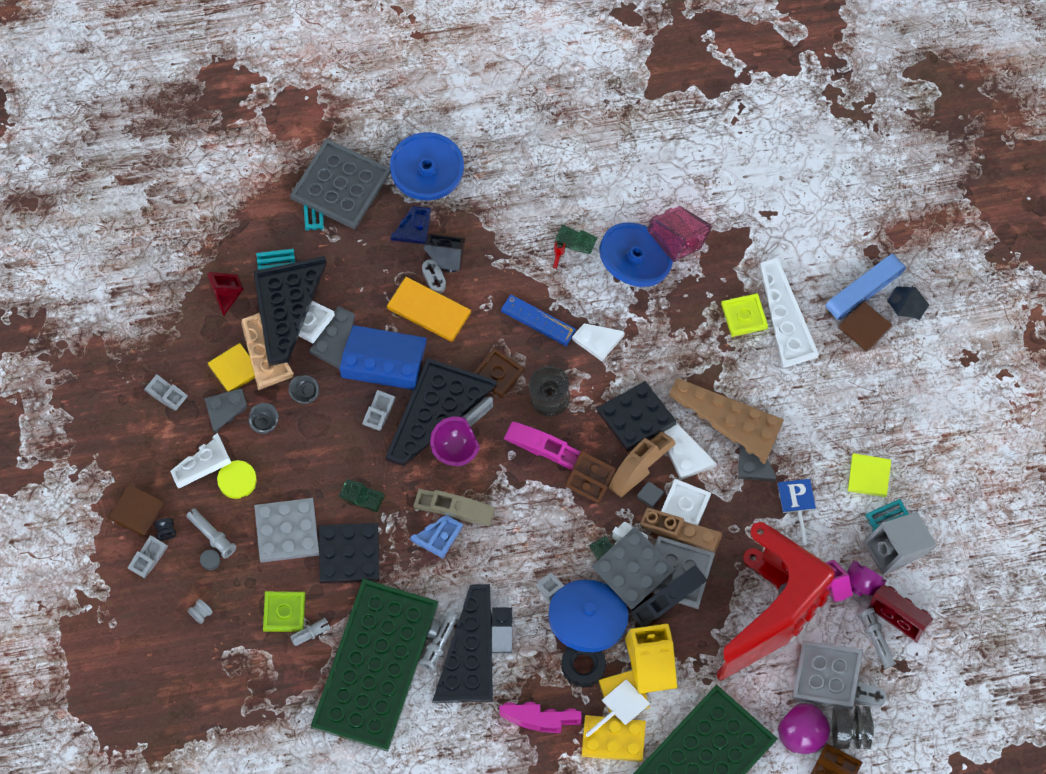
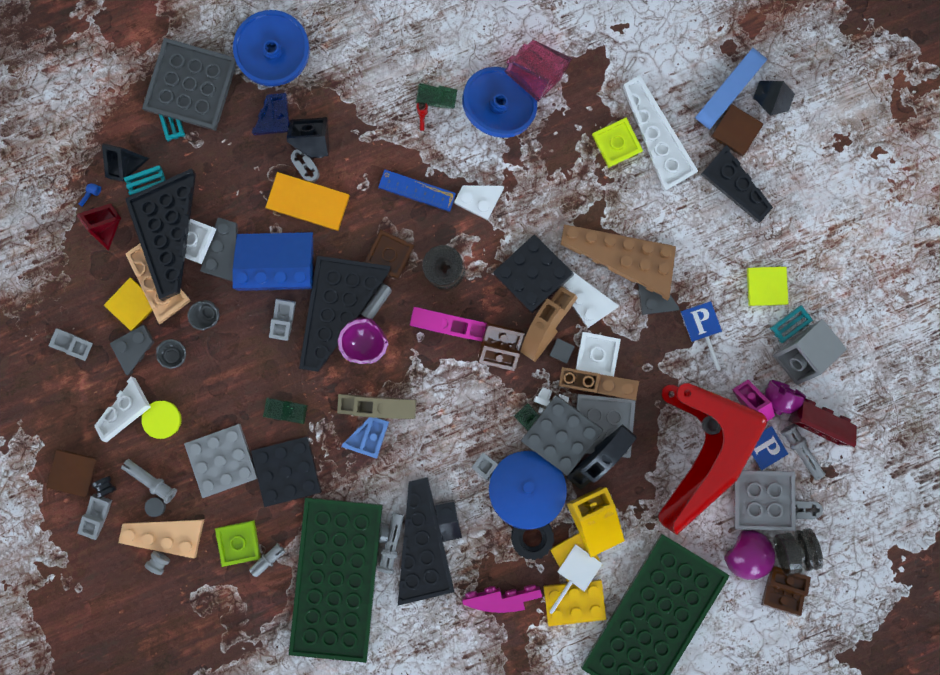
camera: 10 degrees left, 20 degrees up
none -> blue hand [78,183,101,207]
none -> black slope [102,143,150,182]
none -> light nougat wing [118,519,204,558]
none -> black wing [701,145,773,223]
none -> blue piece [747,426,788,471]

